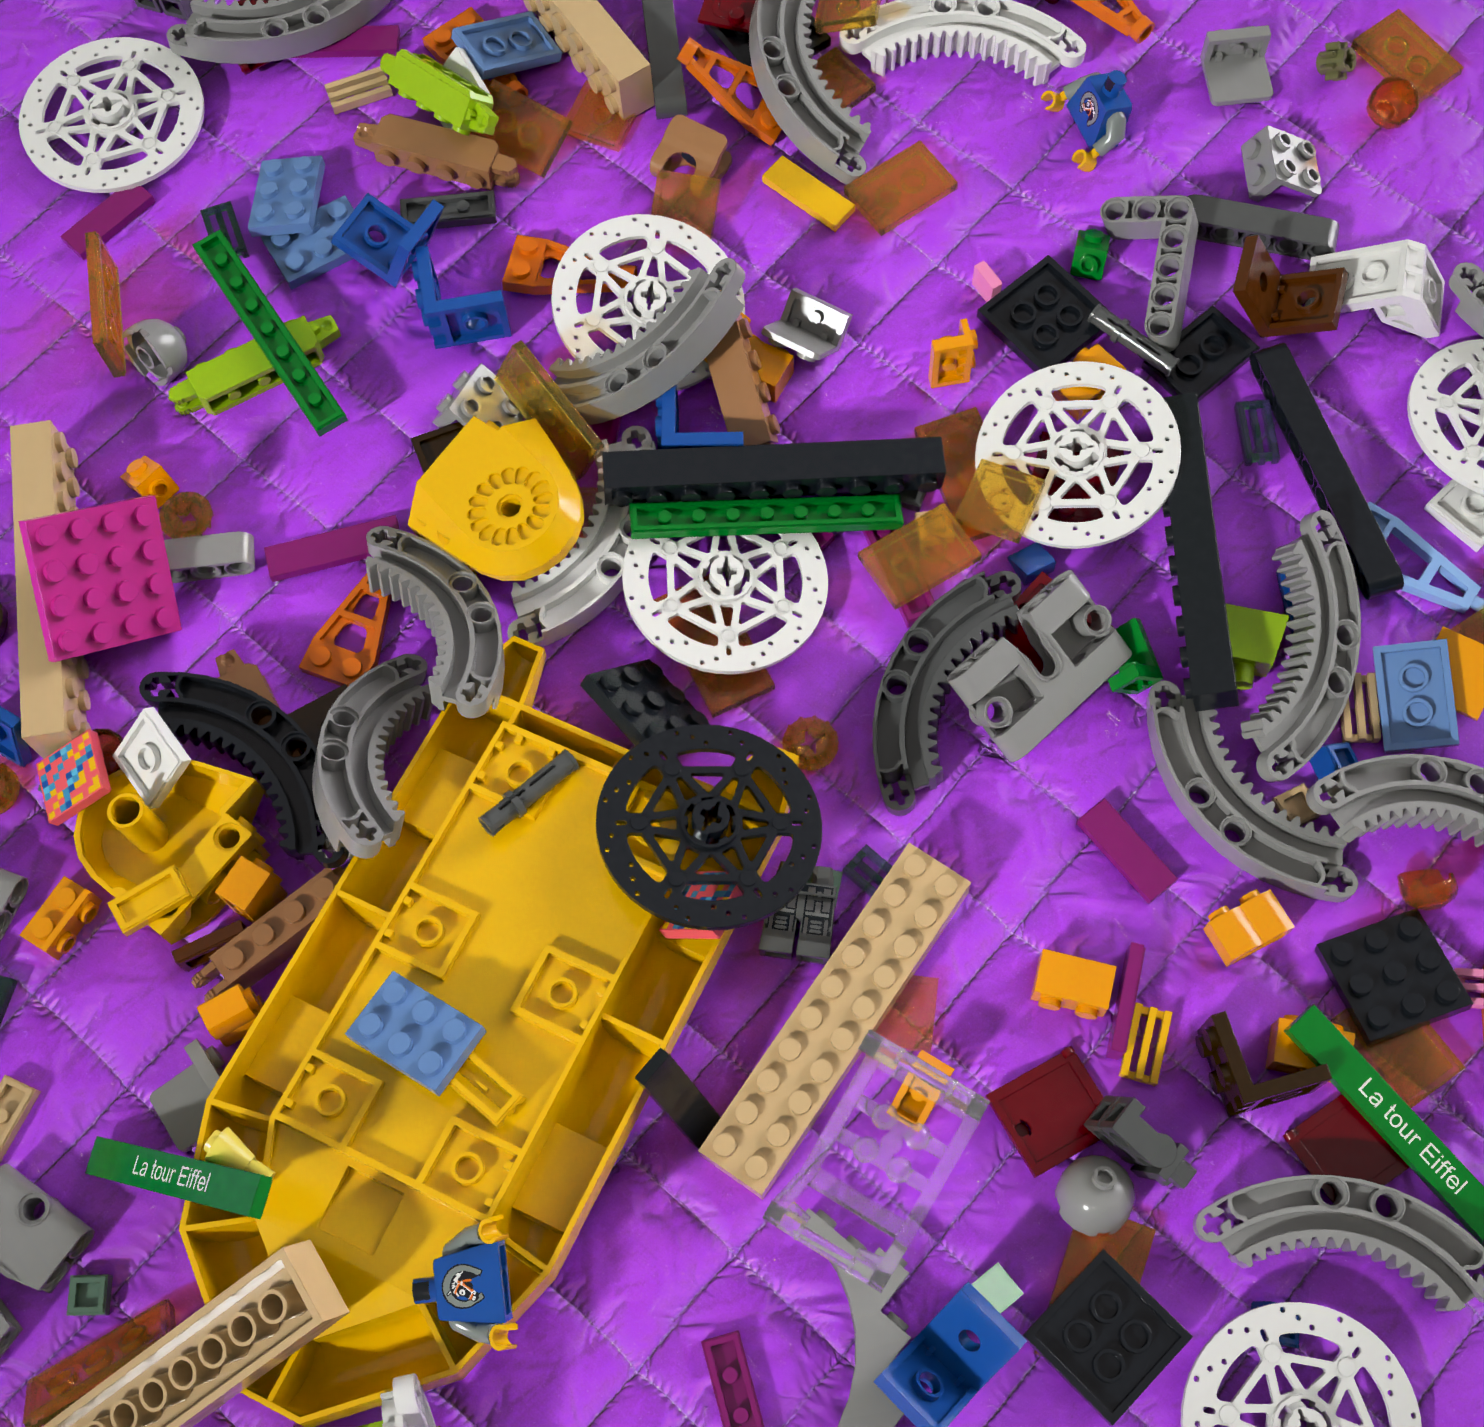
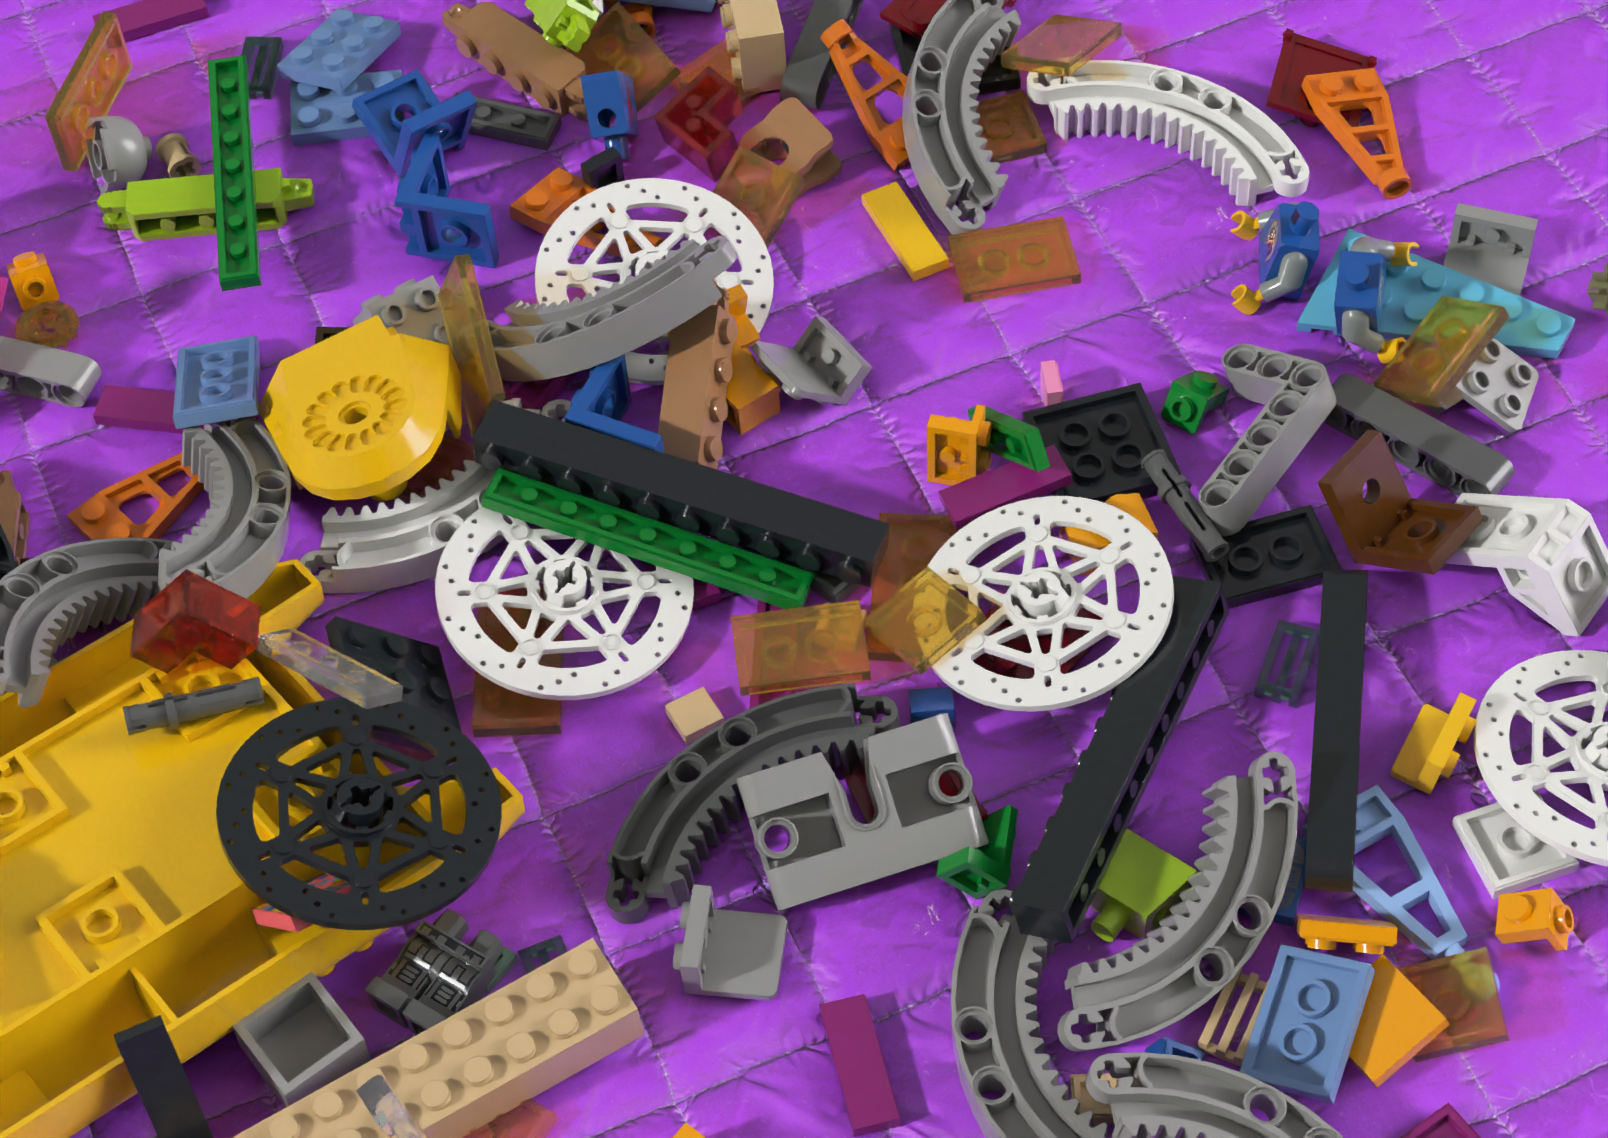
camera: 25 degrees right, 15 degrees down
clear yellow gear [782,715,839,770] -> none
none -> clear red brick [130,569,261,674]
none -> tan bush [155,133,202,178]
none -> medium blue tile [173,335,260,429]
none -> light grey piece [232,972,371,1107]
none -> clear tile [256,628,403,709]
none -> blue torso [580,70,639,161]
none -> black plate [581,146,625,189]
none -> clear red brick [654,66,743,183]
none -> tan tile [665,686,724,745]
none -> light grey bracket [673,884,787,1001]
none -> magenta tile [939,445,1072,530]
none -> green tile [968,404,1050,472]
none -> light orange tile [1295,913,1398,954]
none -> medium azure wing [1296,228,1575,359]
none -> torso [1334,236,1419,365]
none -> clear yellow tile [1372,296,1510,407]
none -> yellow bracket [1390,692,1477,795]

